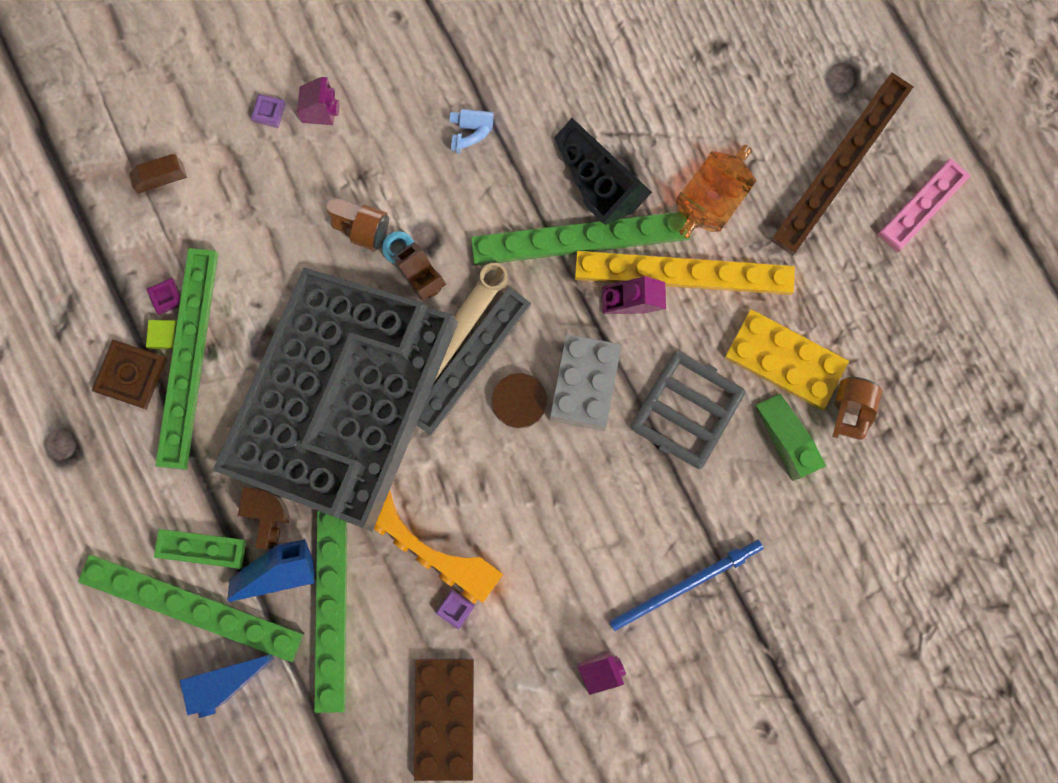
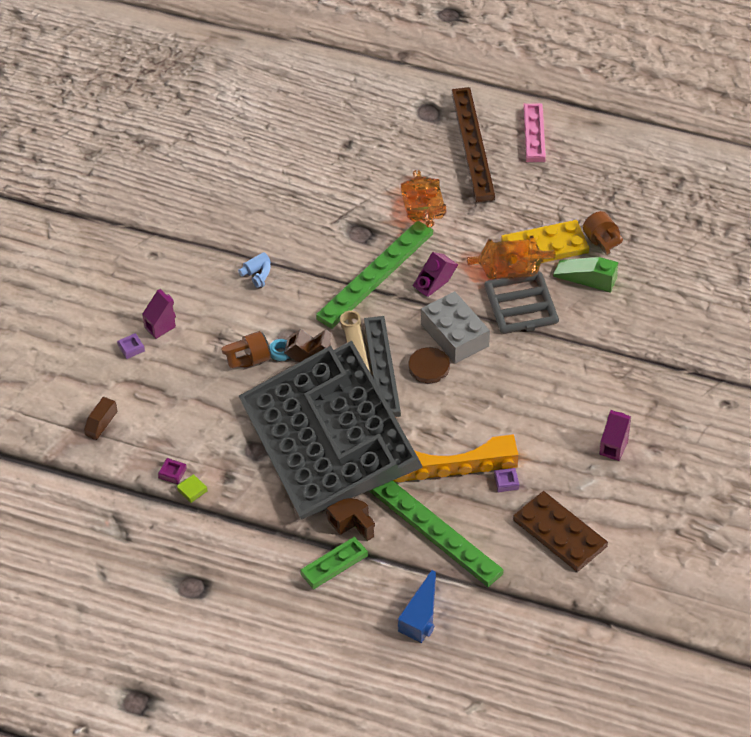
camera: 40 degrees left, 30 degrees down
bright green plate [78,555,304,662] -> none
reddish brown tile [92,339,167,410] -> none
bright green plate [156,248,218,470] -> none
blue slope [227,539,314,602] -> none
black wedge [554,118,652,225] -> none
yellow plate [575,251,795,295] -> none
blue bar [609,540,764,632] -> none
none -> clear orange plate [467,235,556,280]

